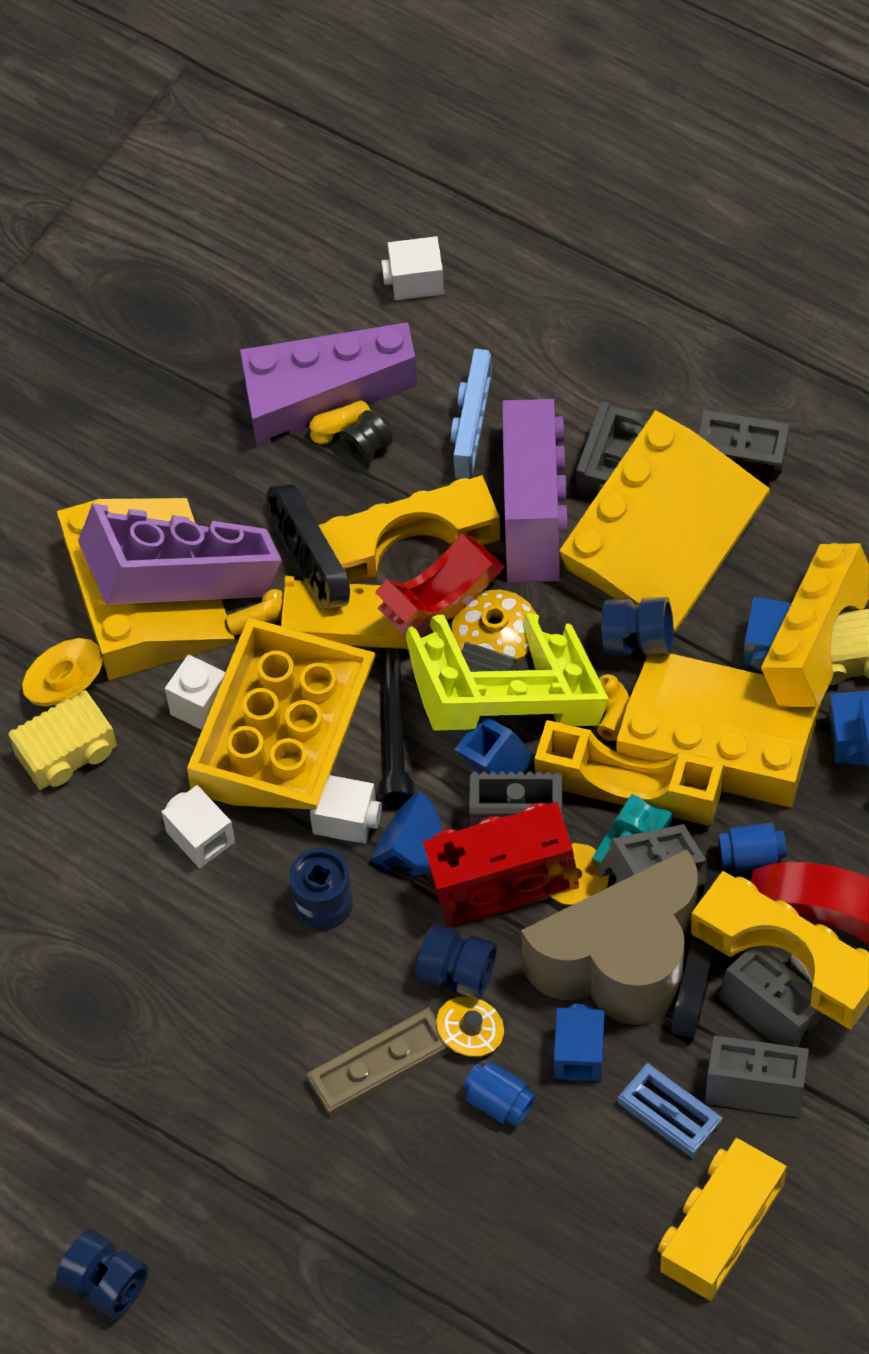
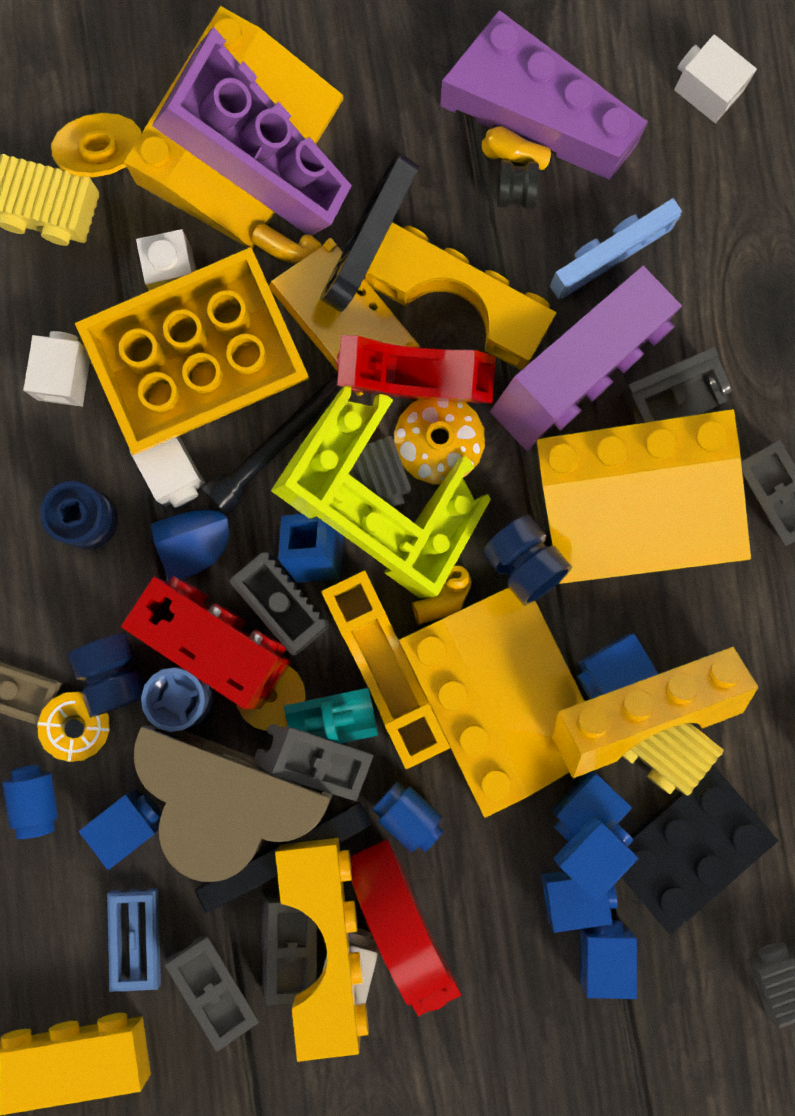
camera: 45 degrees right, 25 degrees up
none -> medium blue wheel [141,667,215,732]

